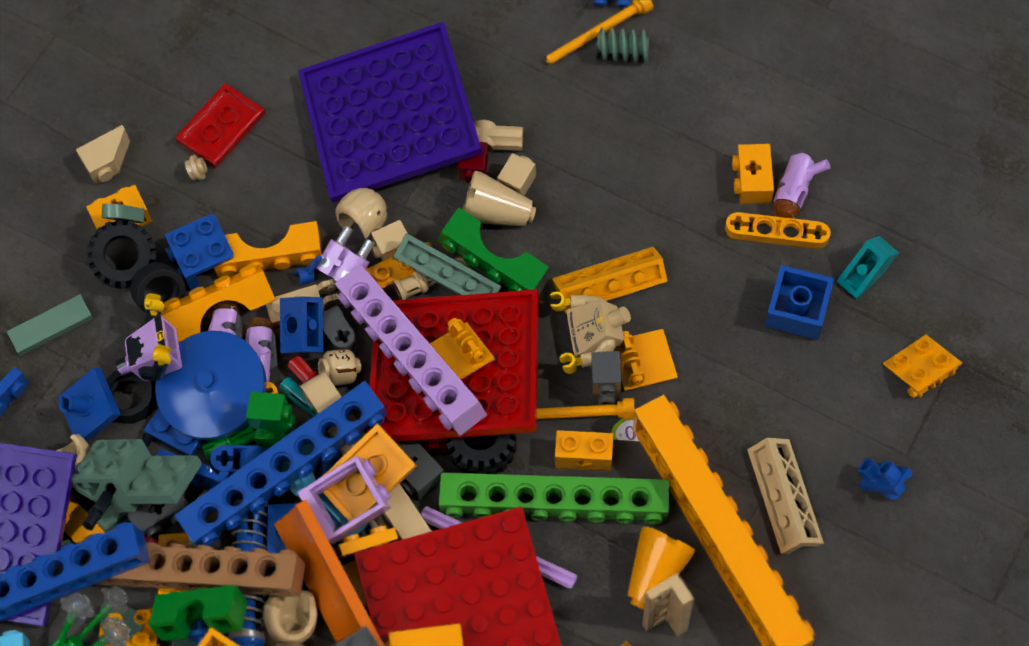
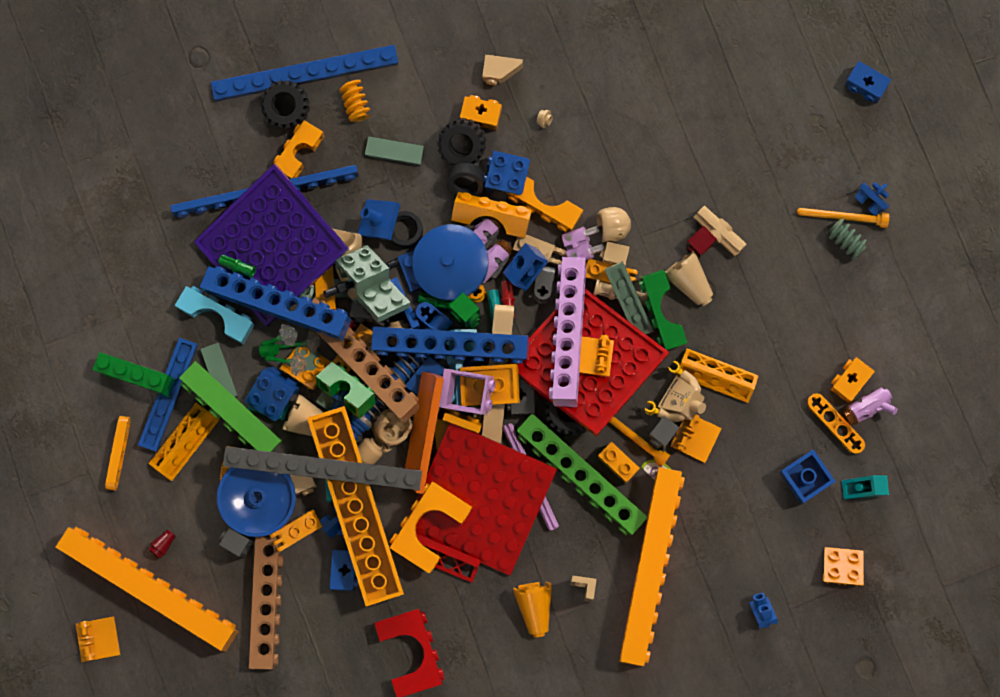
camera: 40 degrees right, 15 degrees up
sand green beam [102,204,145,223] -> none
torso [116,293,183,381] -> none
red tile [175,83,266,168] -> none
blue hand [294,255,322,285] -> none
dark purple plate [298,21,483,203] -> none
tan head [318,349,361,386] -> none
tan brick [497,153,536,196] -> none
light orange cone [627,526,695,610] -> none
tan fence [747,438,824,554] -> none

